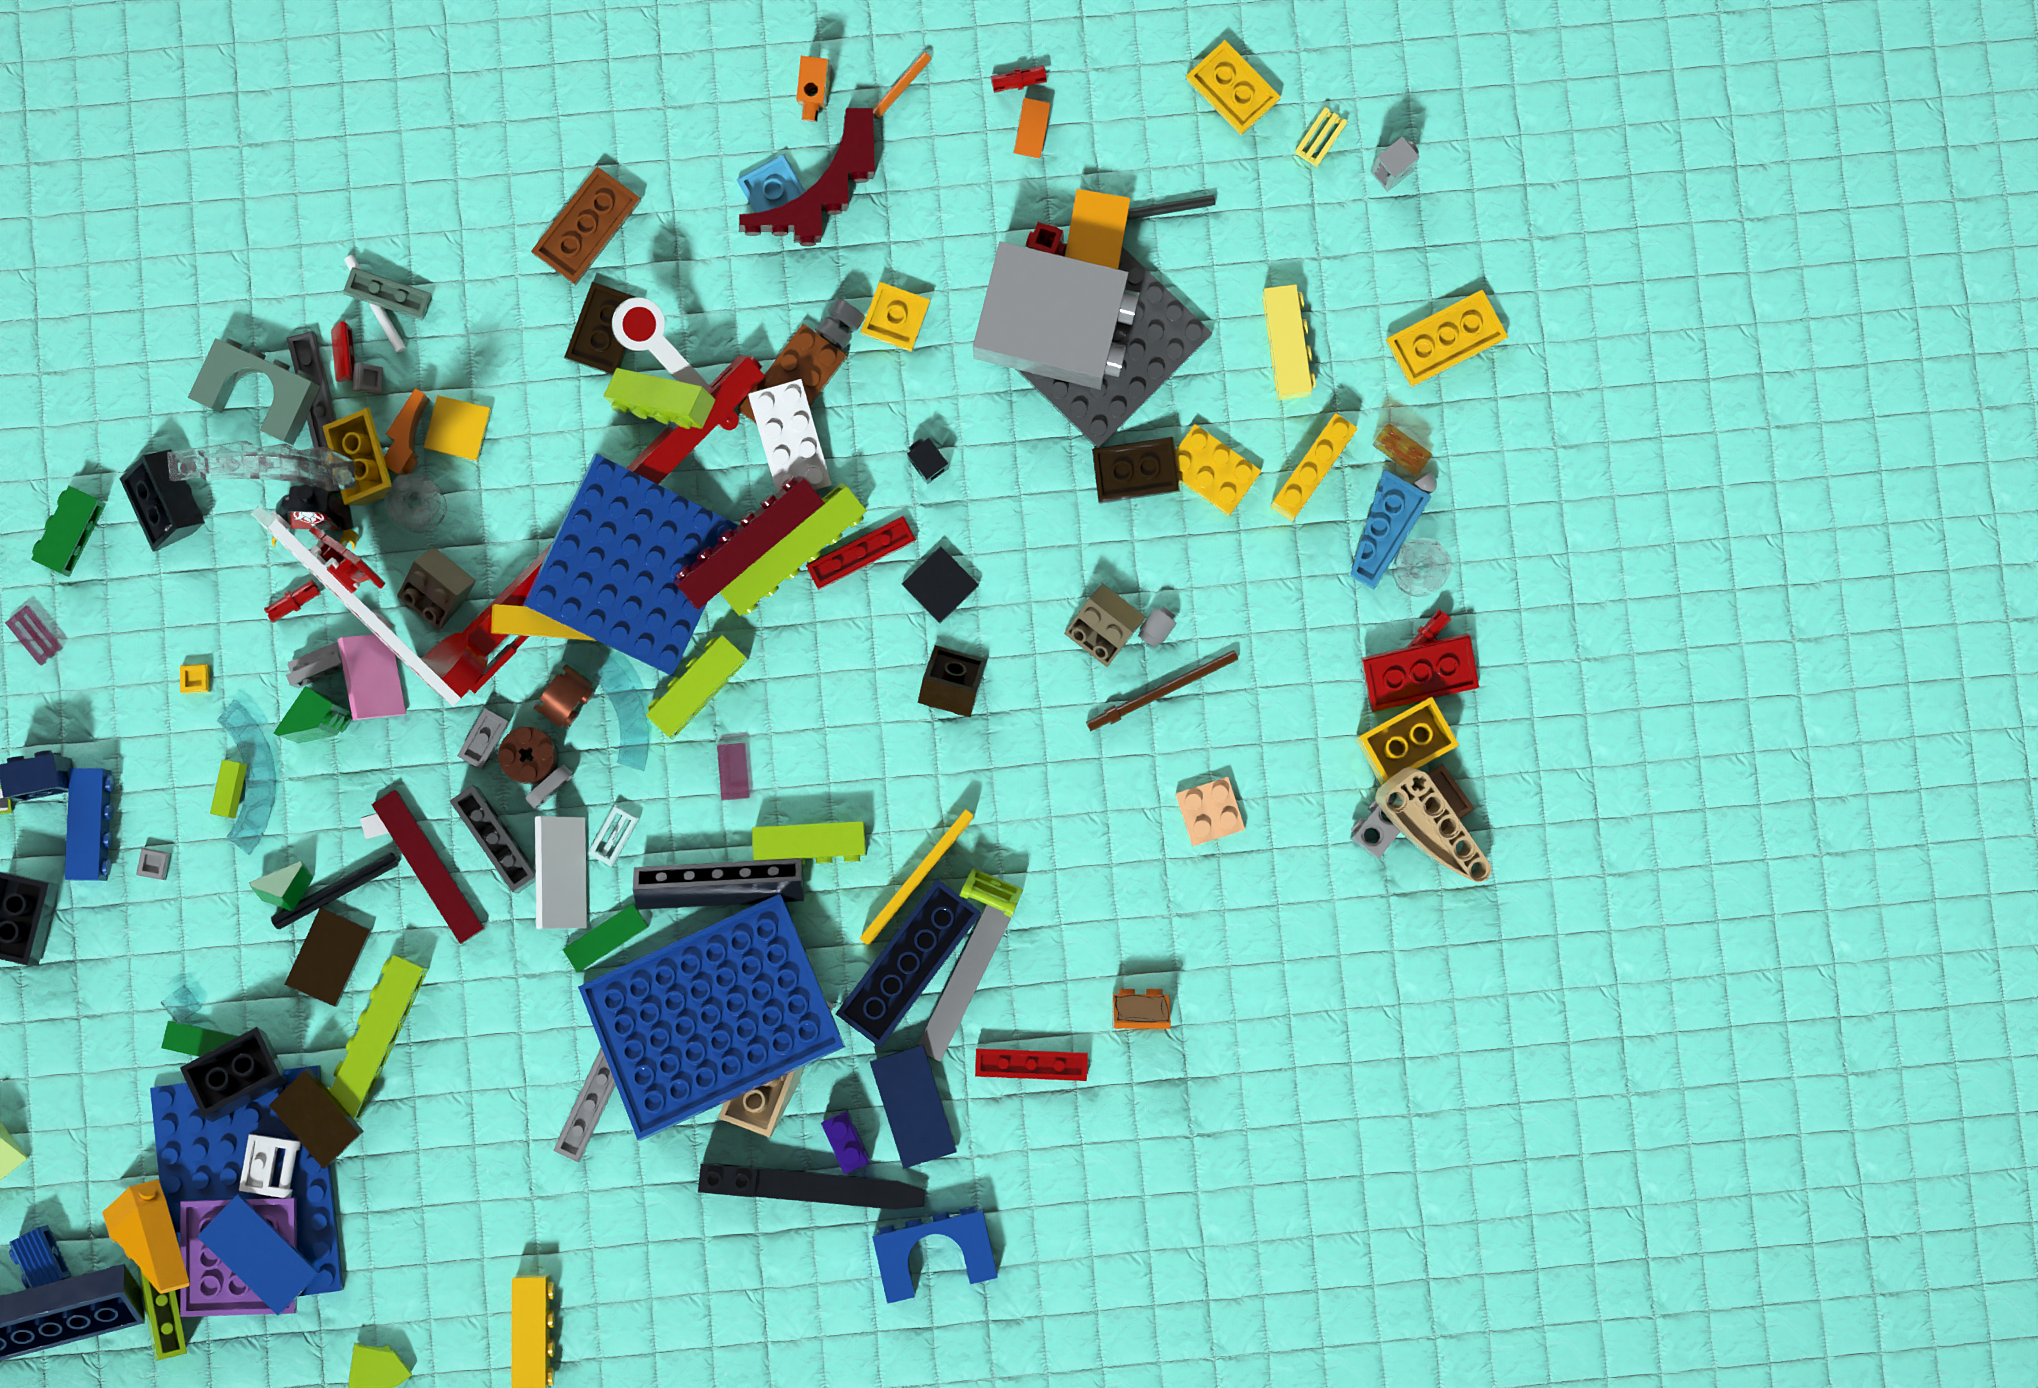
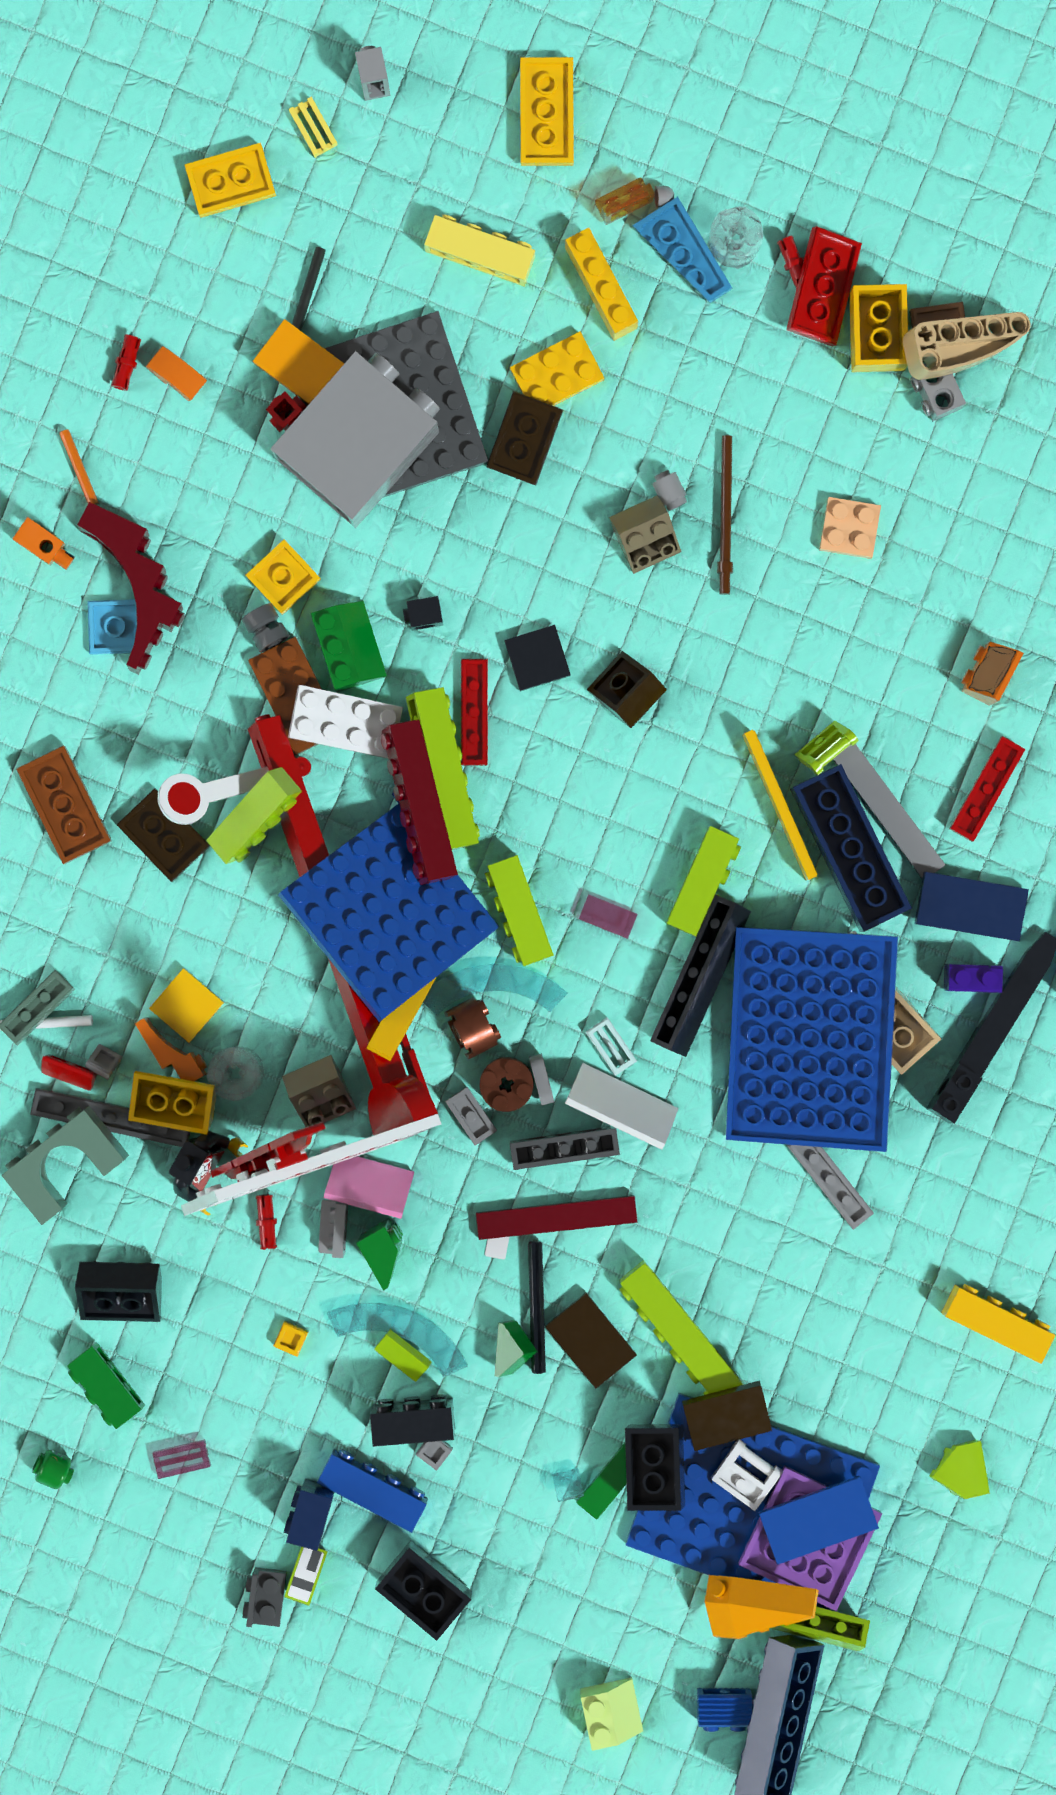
camera: 60 degrees left, 5 degrees up
clear arch [167,441,356,492] -> none
green tile [562,904,649,973] -> none
none -> green slope [311,601,387,692]
none -> black brick [370,1394,455,1447]

